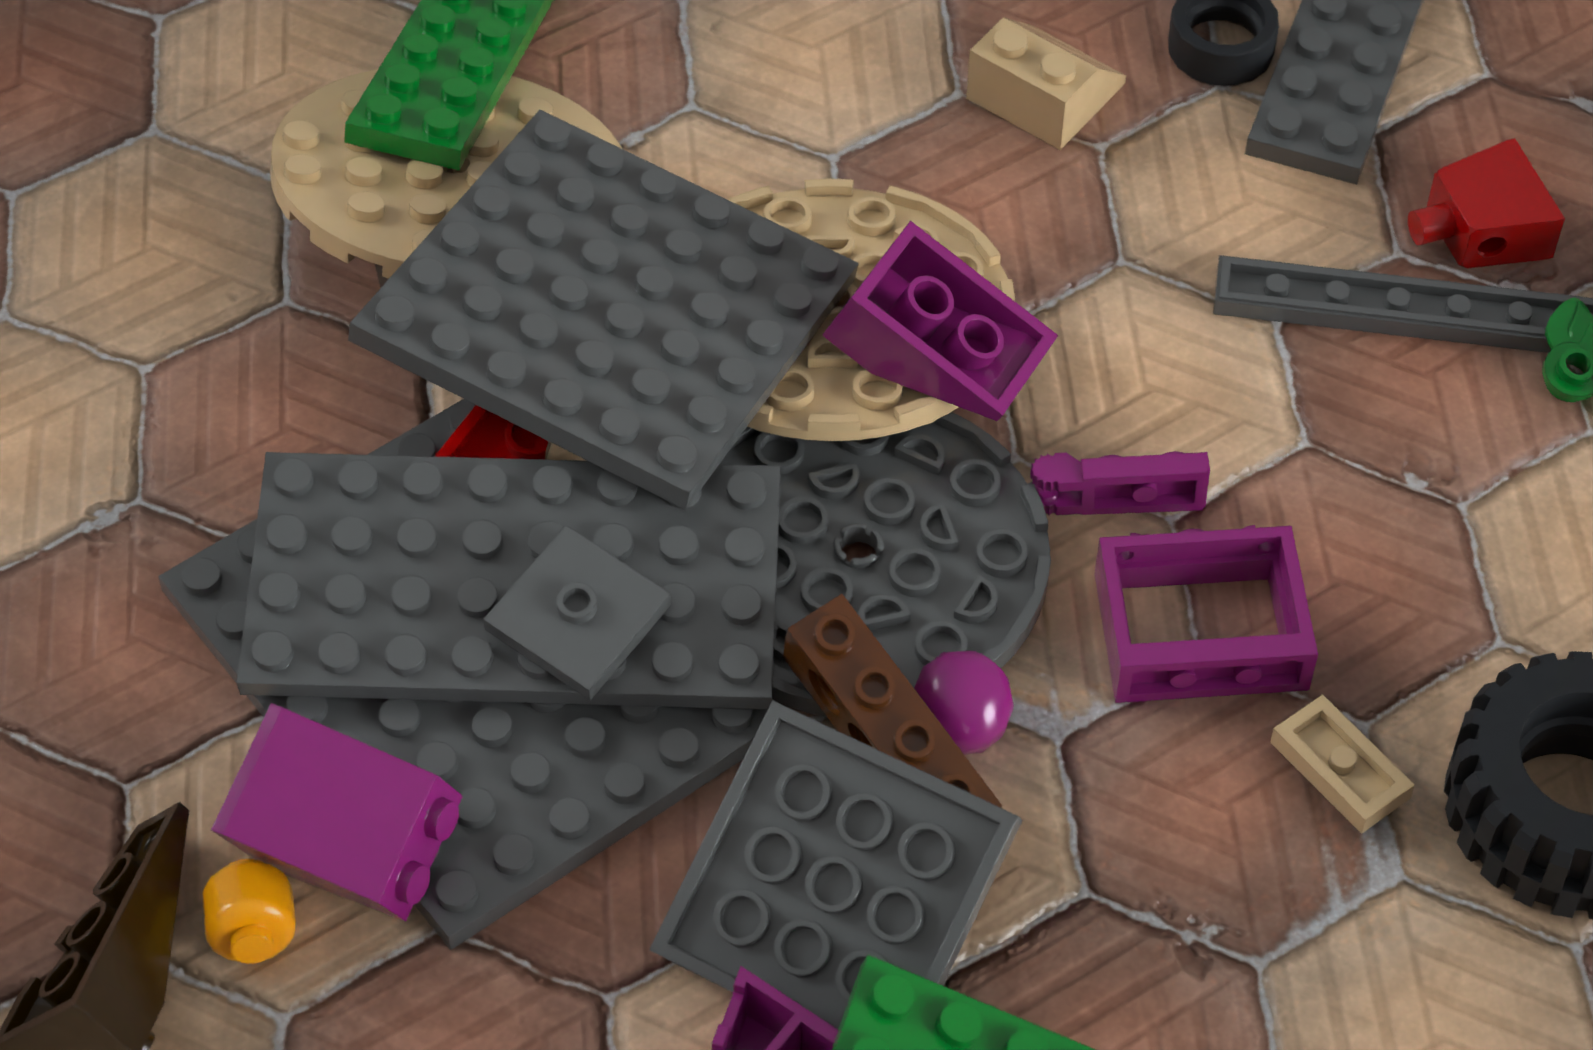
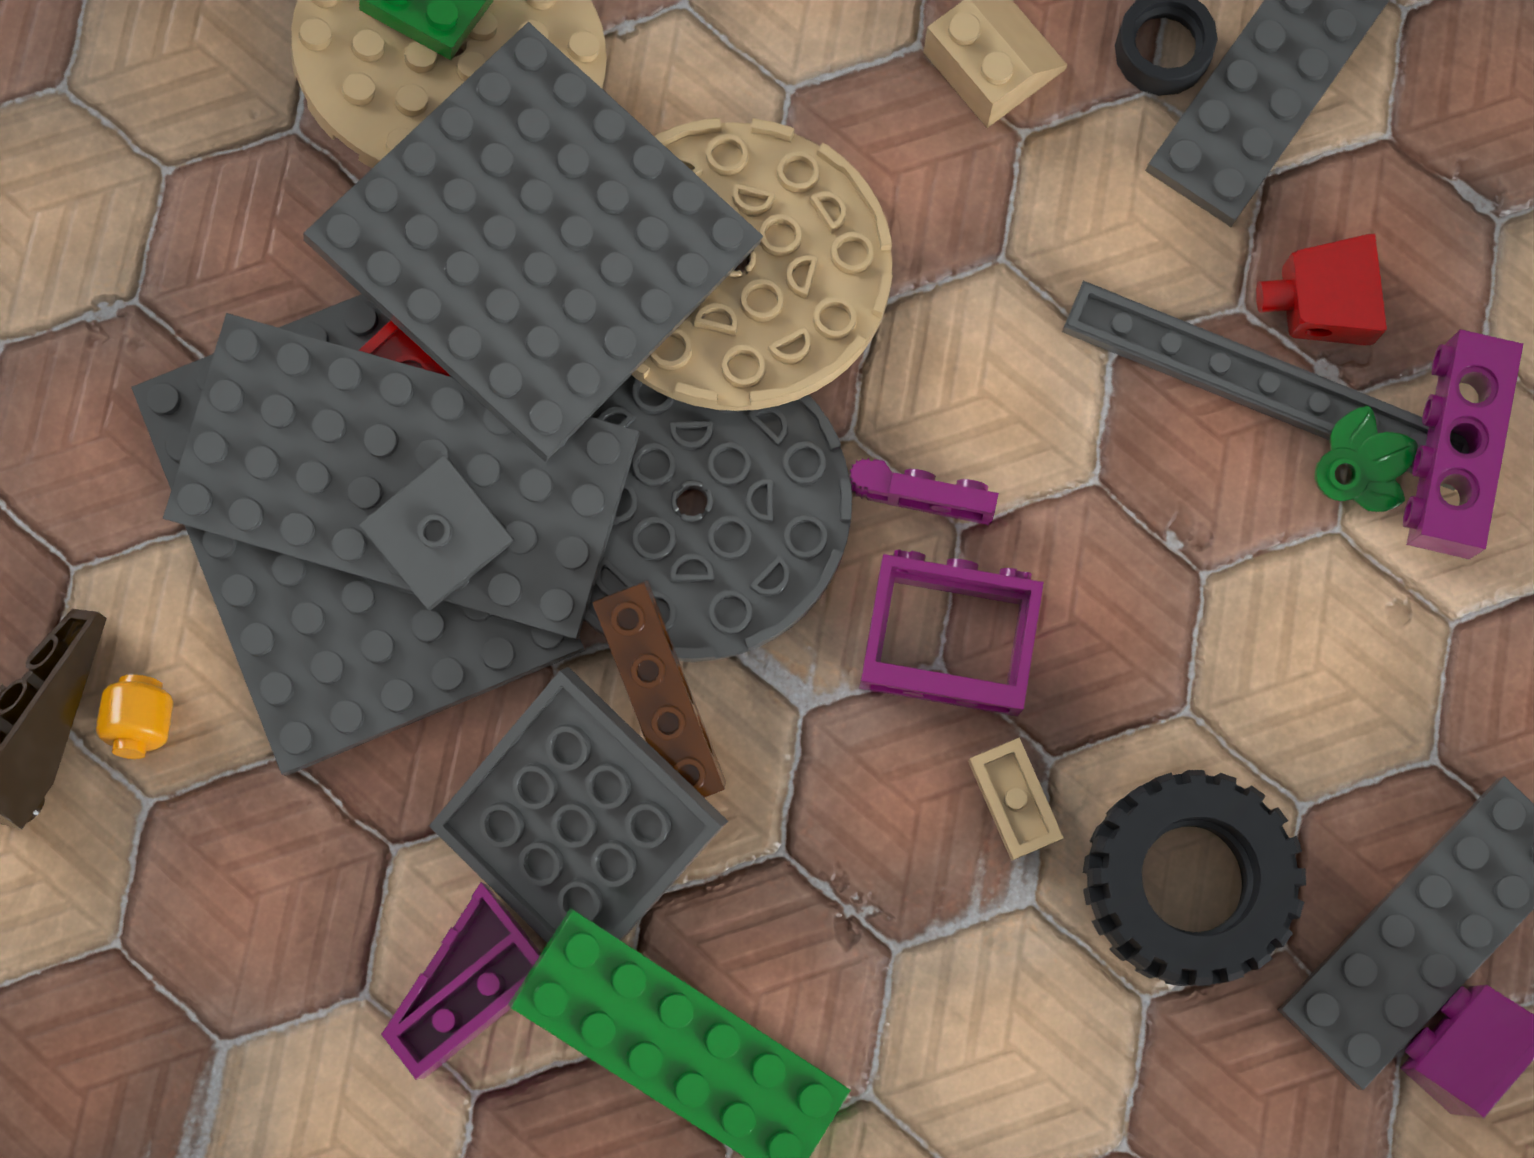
camera: 15 degrees right, 25 degrees up
magenta slope [211,703,463,922] -> none
magenta slope [822,220,1059,421] -> none
magenta hair [914,651,1014,755] -> none

